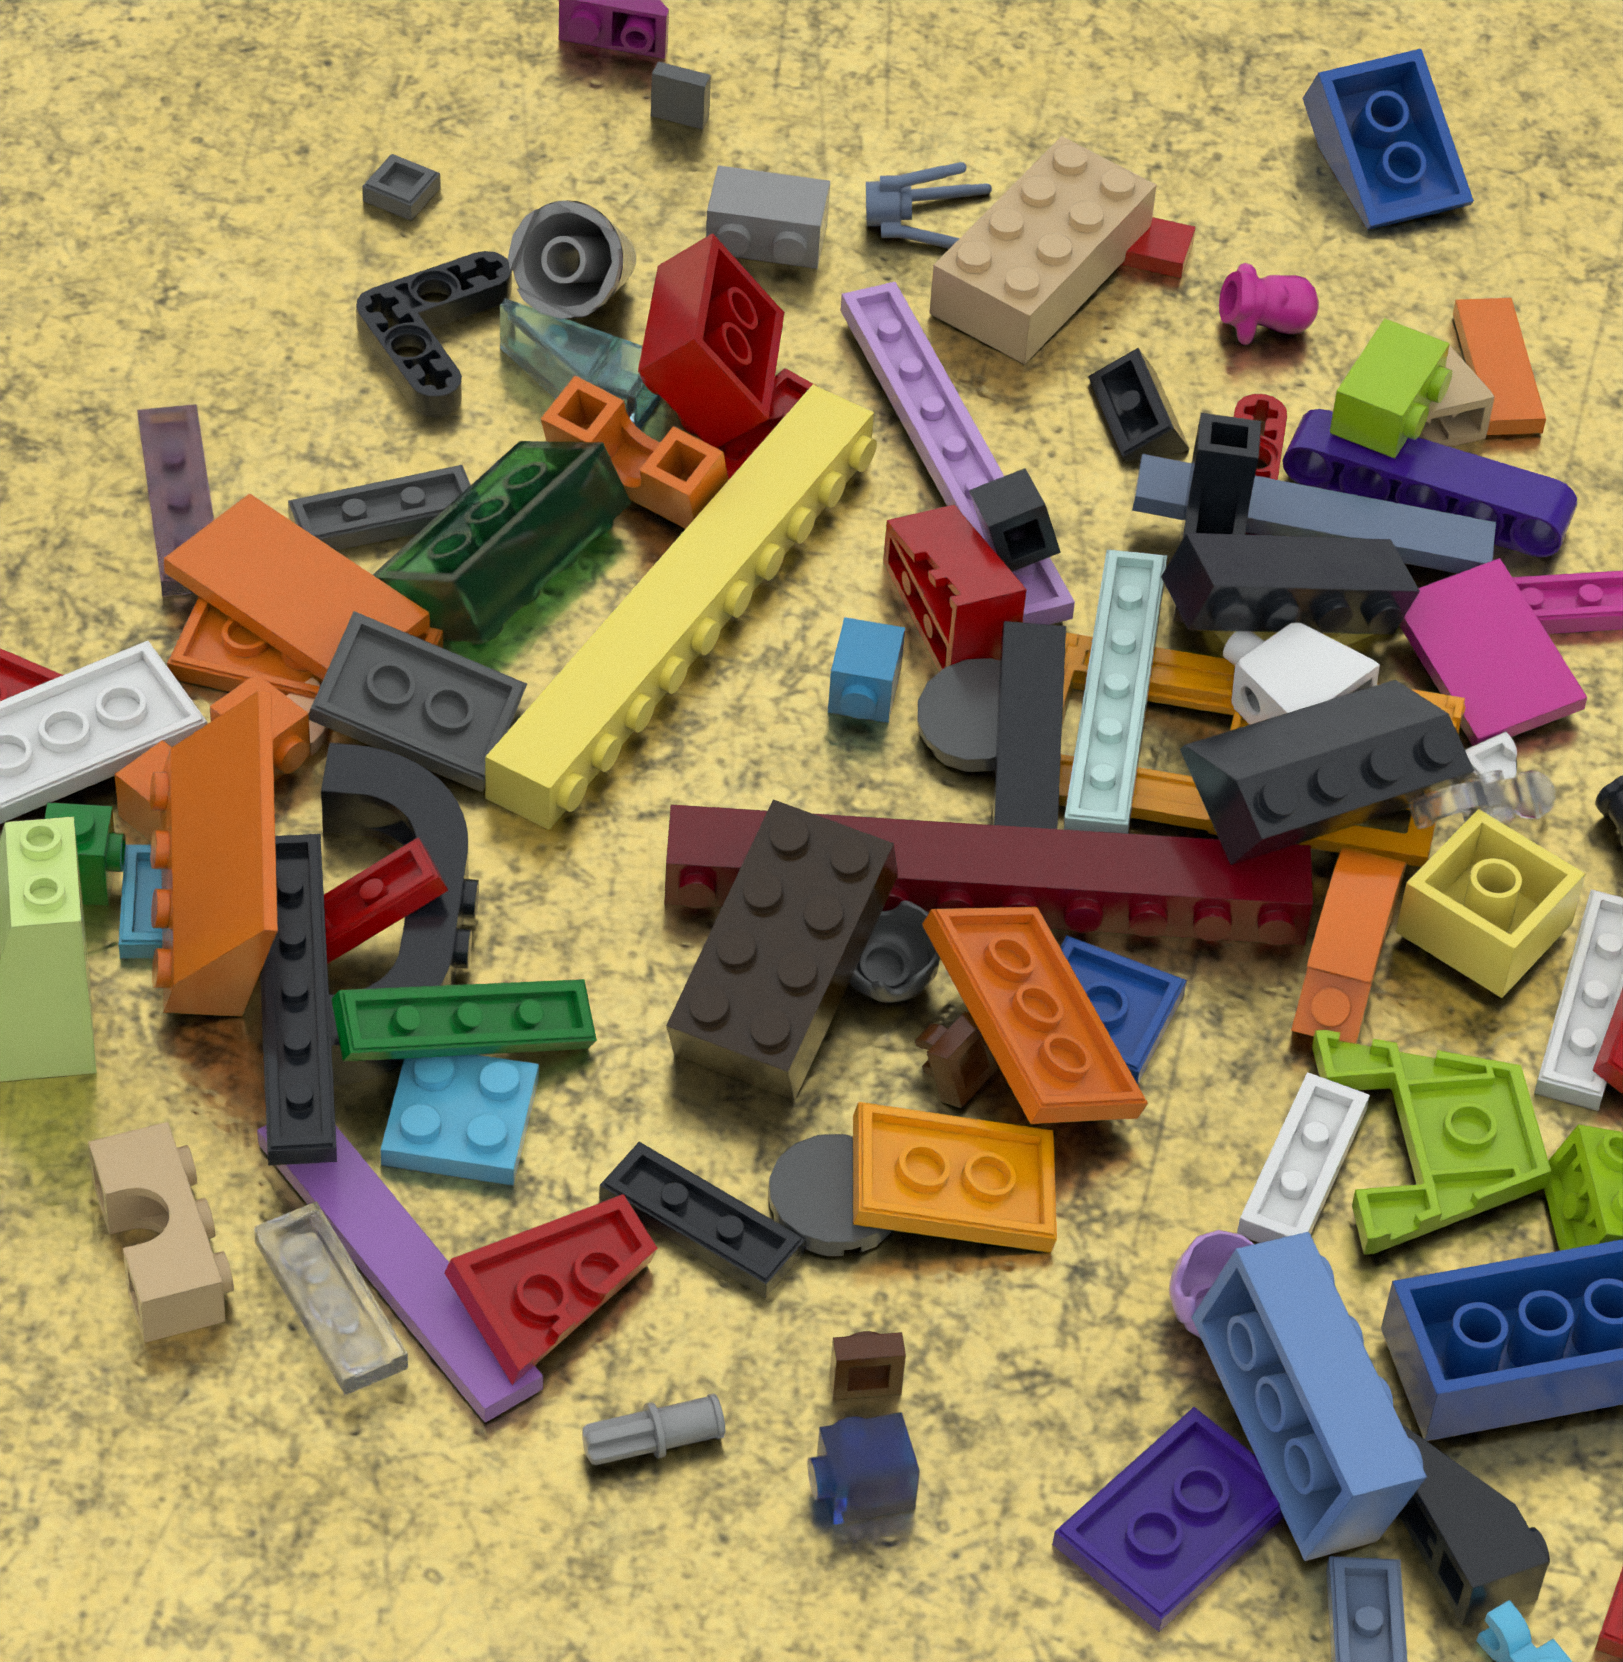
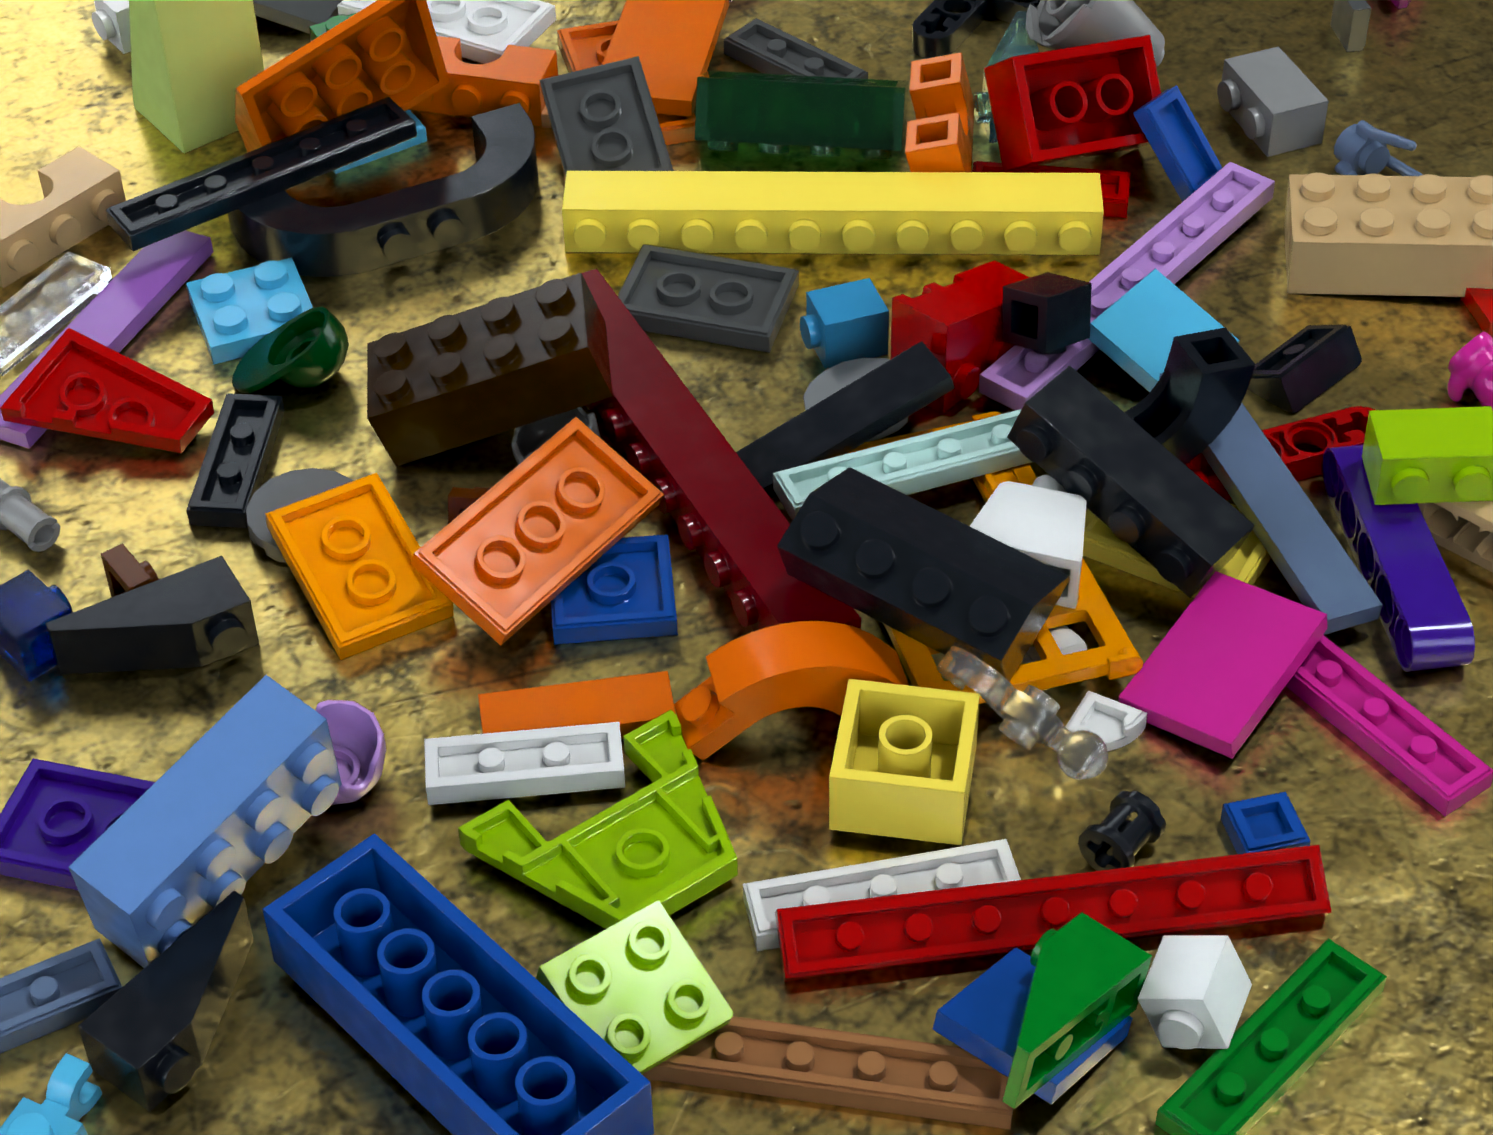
camera: 65 degrees right, 5 degrees down
red tile [324,837,449,964] -> none
green tile [331,979,597,1062] -> none
none -> black slope [45,556,259,675]
none -> dark green cap [232,306,349,393]
none -> orange tile [478,671,676,739]
none -> dark grey tile [618,245,799,353]
none -> medium azure tile [1088,268,1240,392]
none -> blue tile [1133,85,1223,202]

